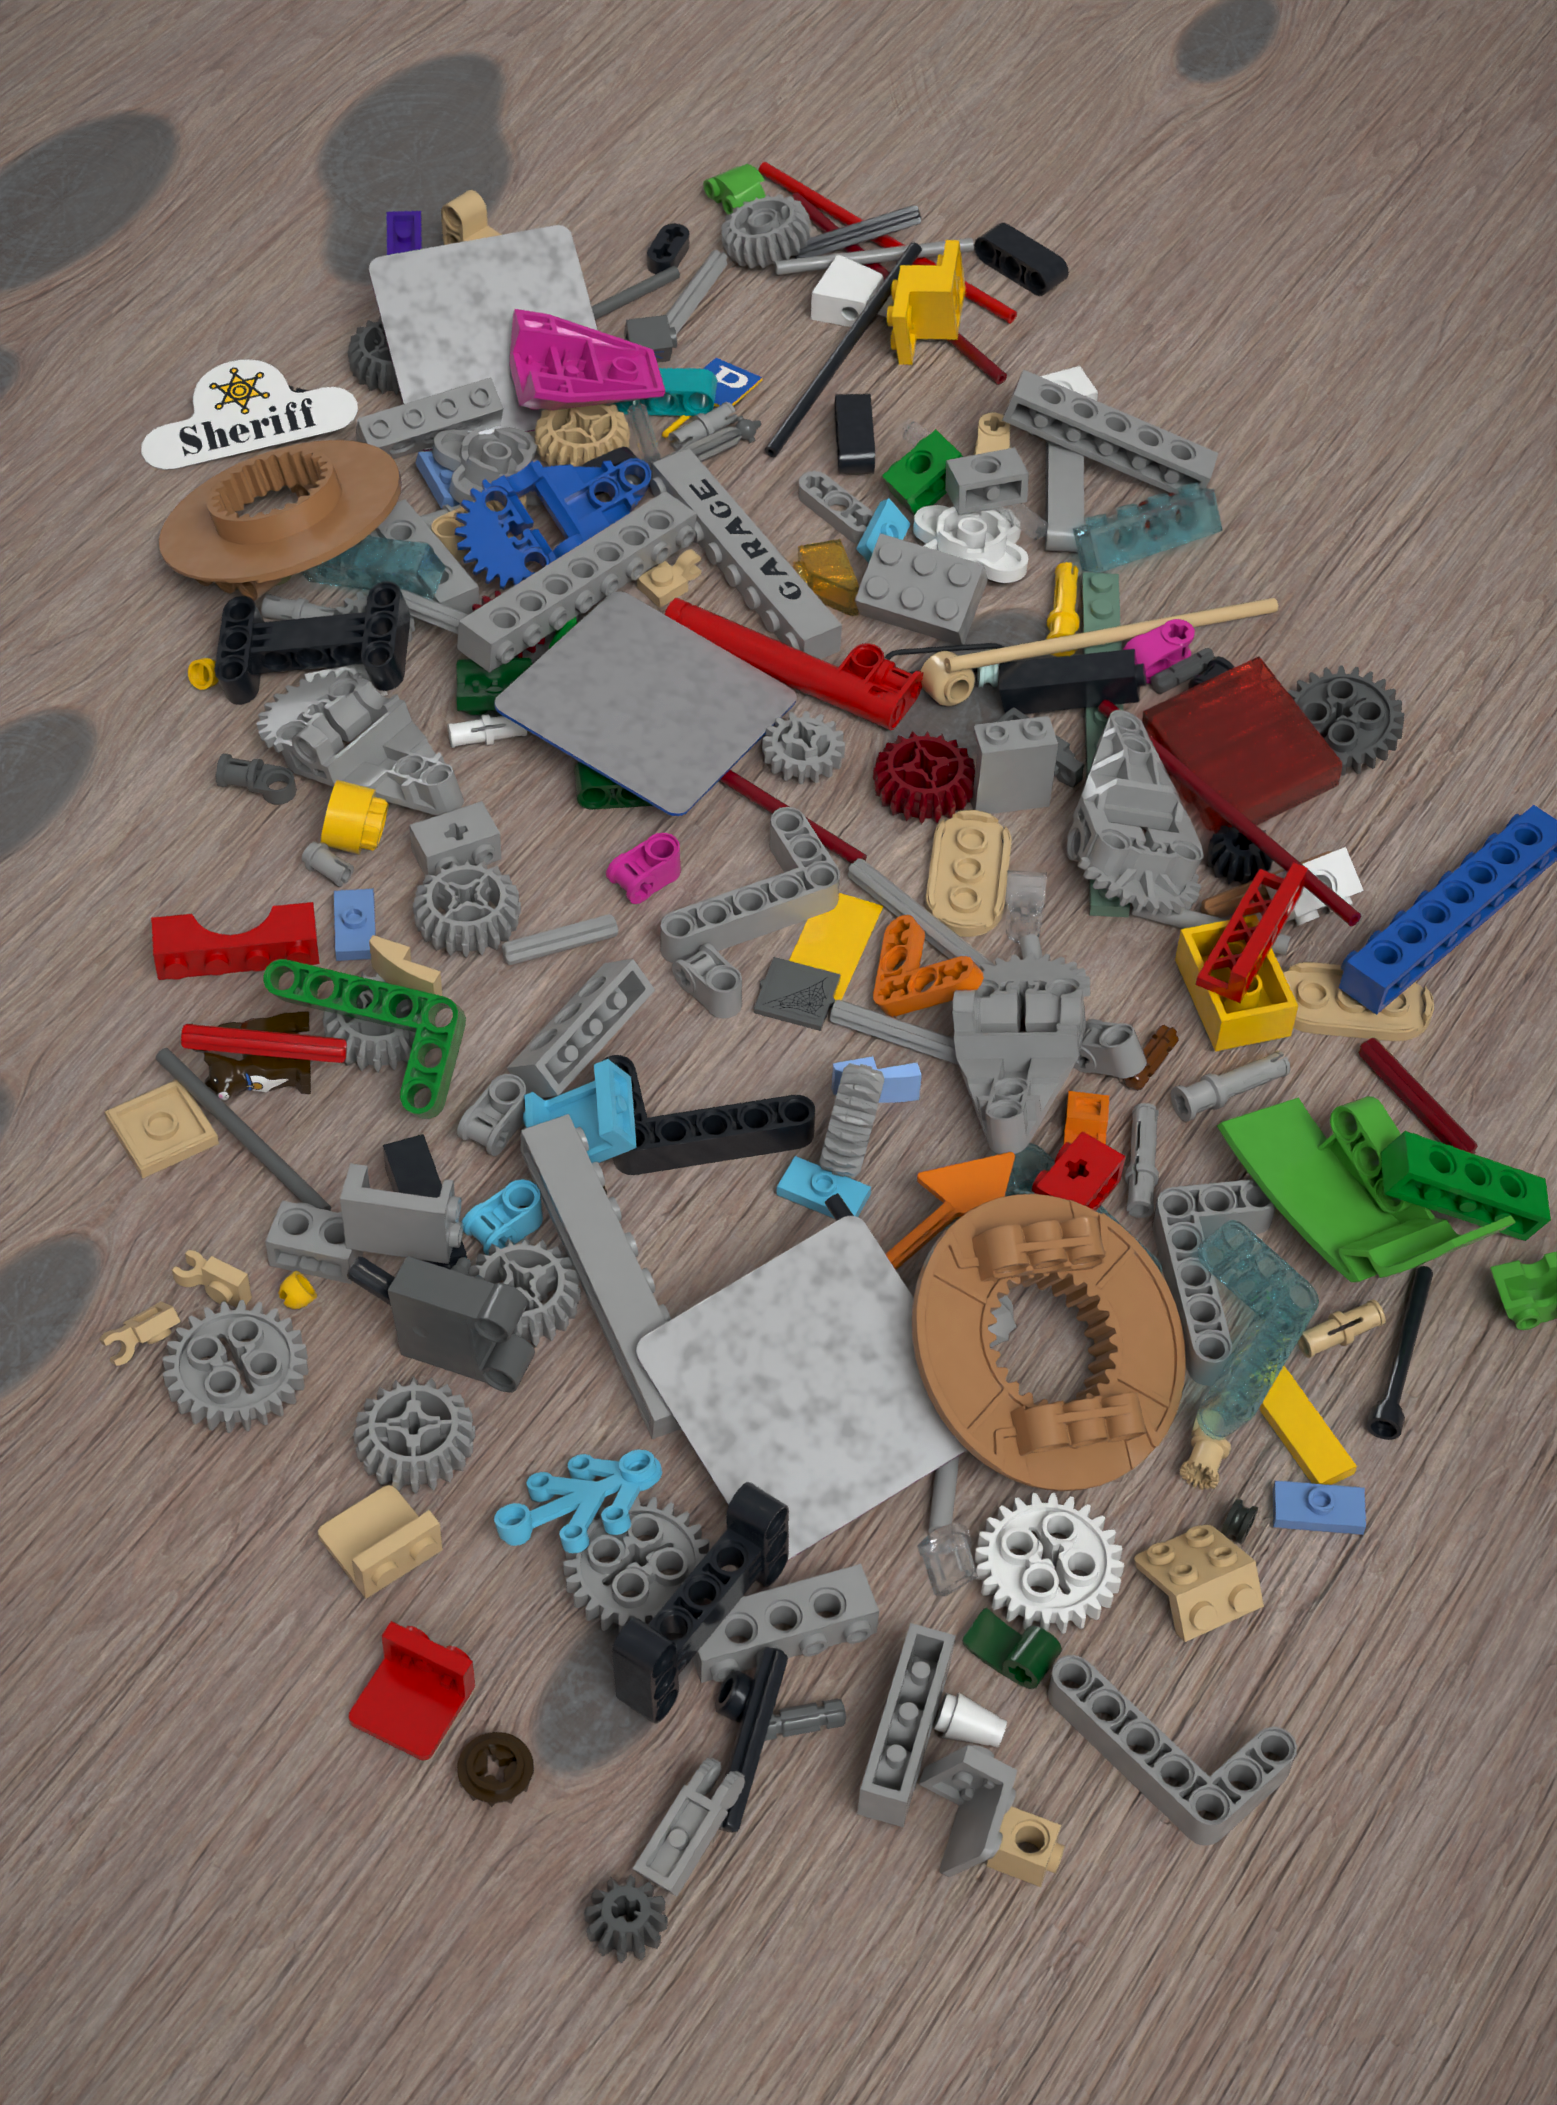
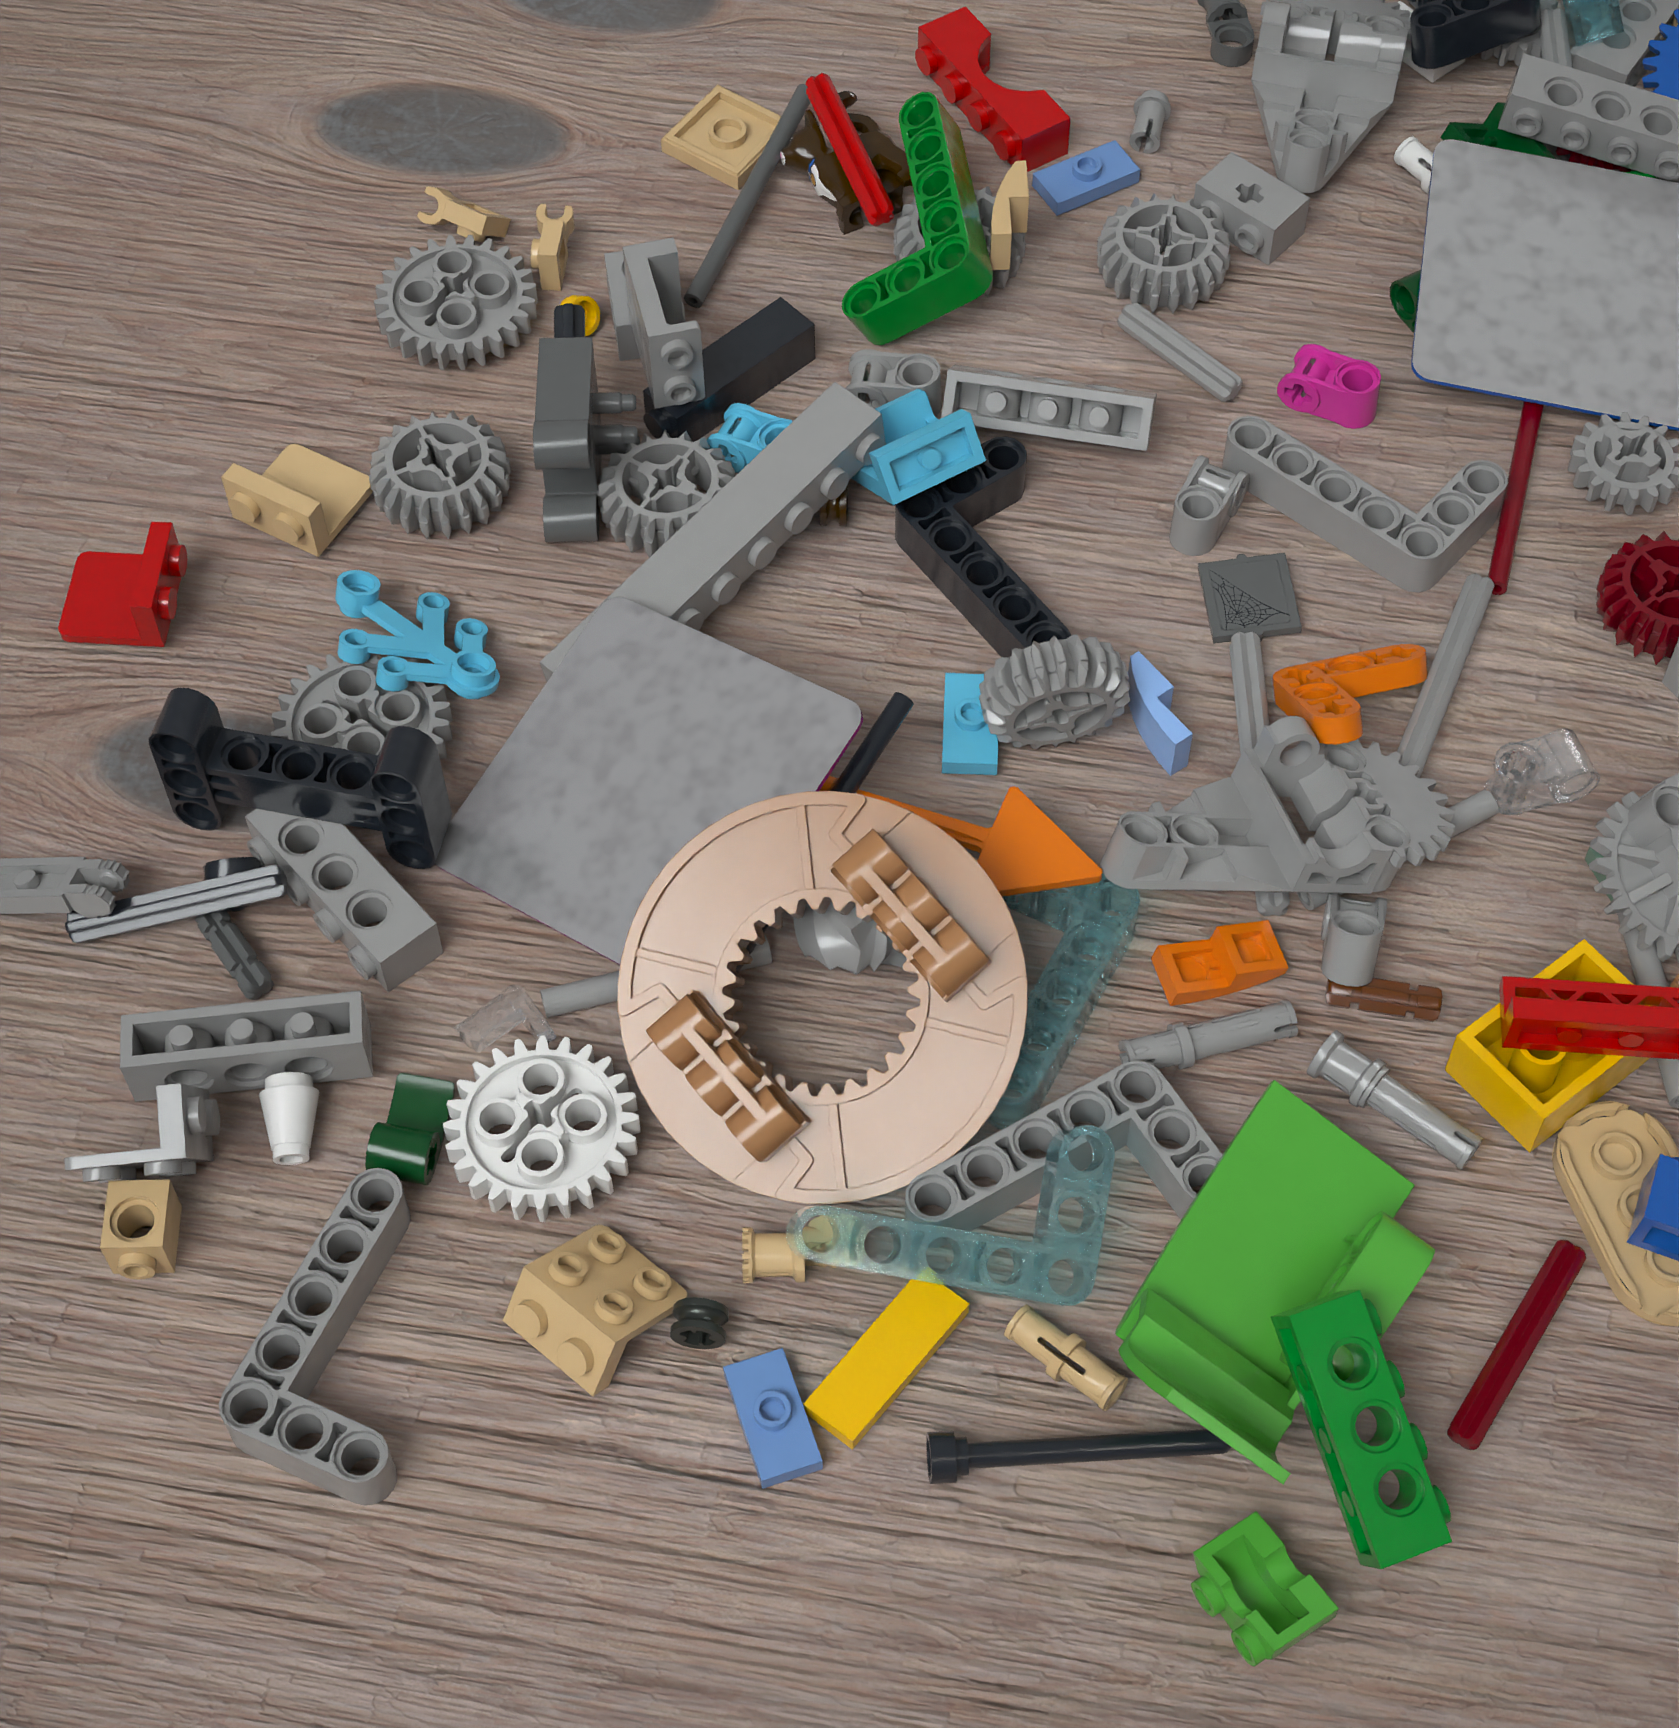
camera: 70 degrees right, 5 degrees up
yellow piece [321,780,389,855] -> none
dark brown gear [457,1732,534,1807] -> none
yellow sticker [789,893,883,1001] -> none
tan tile [925,810,1011,937] -> none
red brick [1031,1131,1125,1211] -> none

